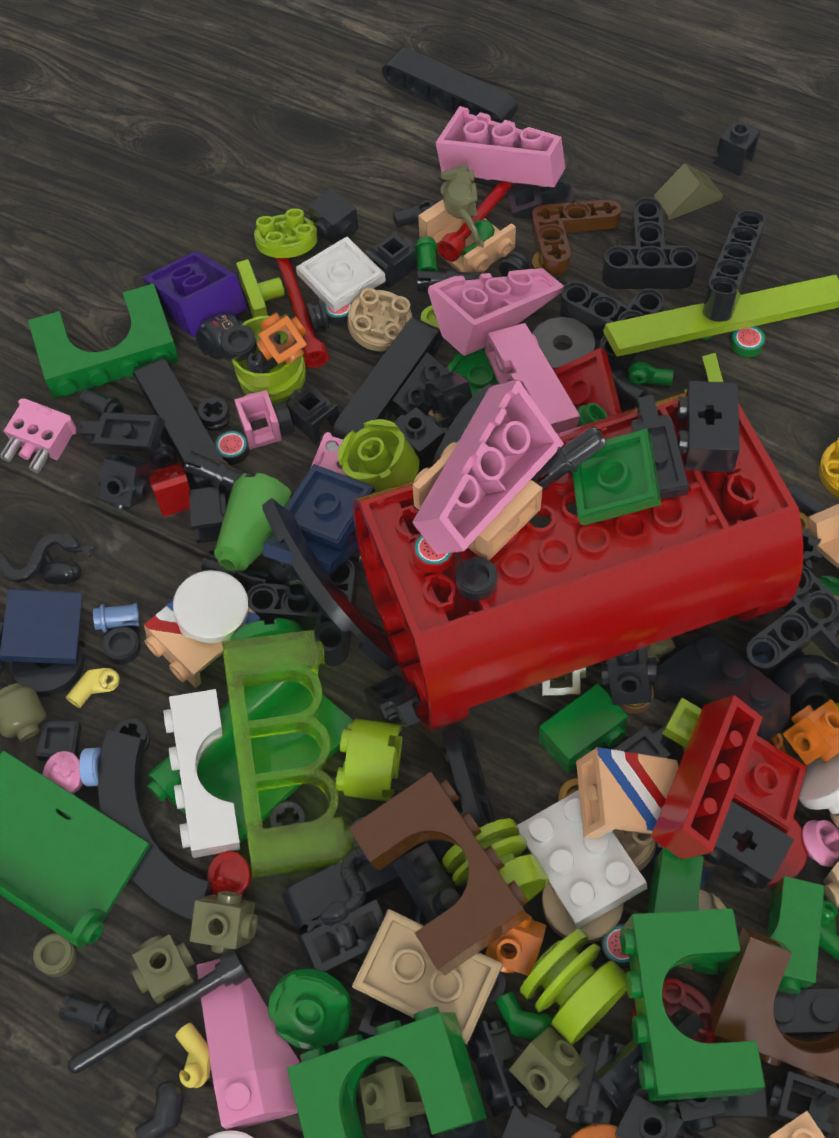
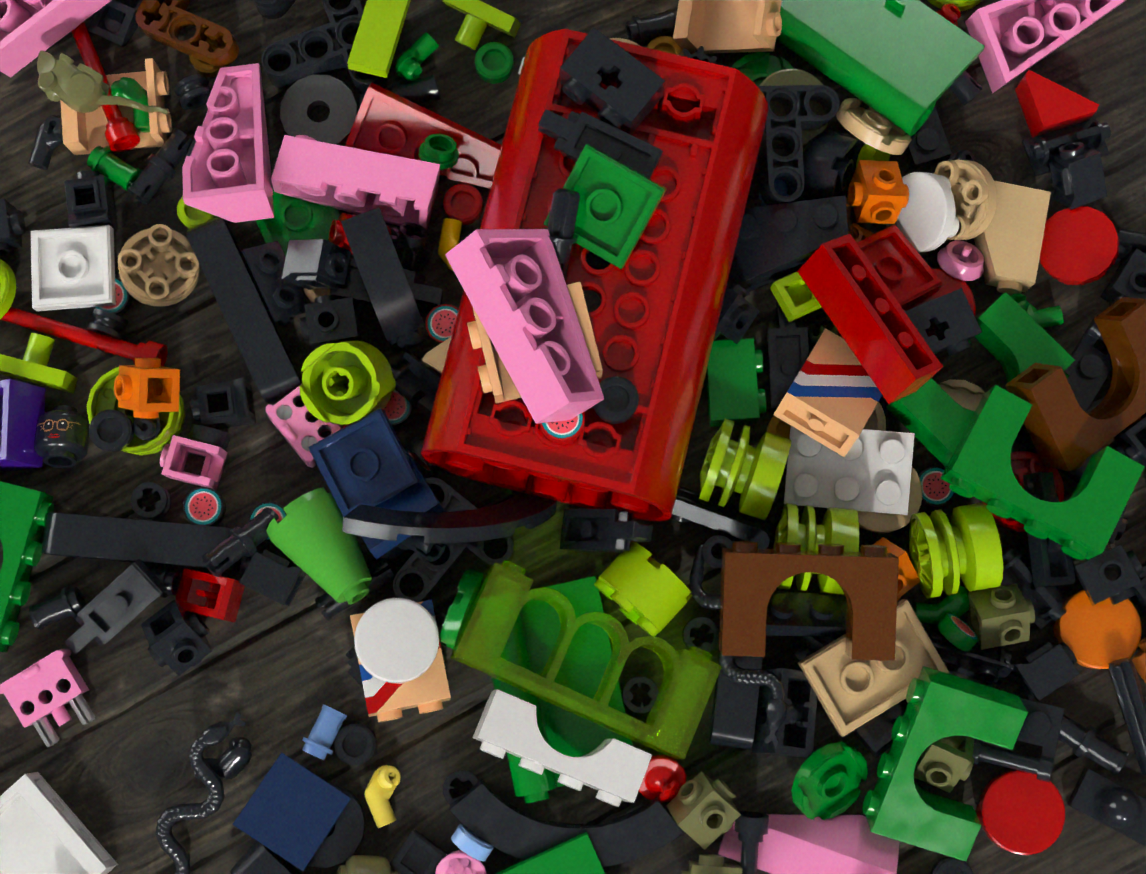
camera: 60 degrees left, 20 degrees up
none -> lime wheel [698,418,791,521]
none -> green tile [937,612,980,651]

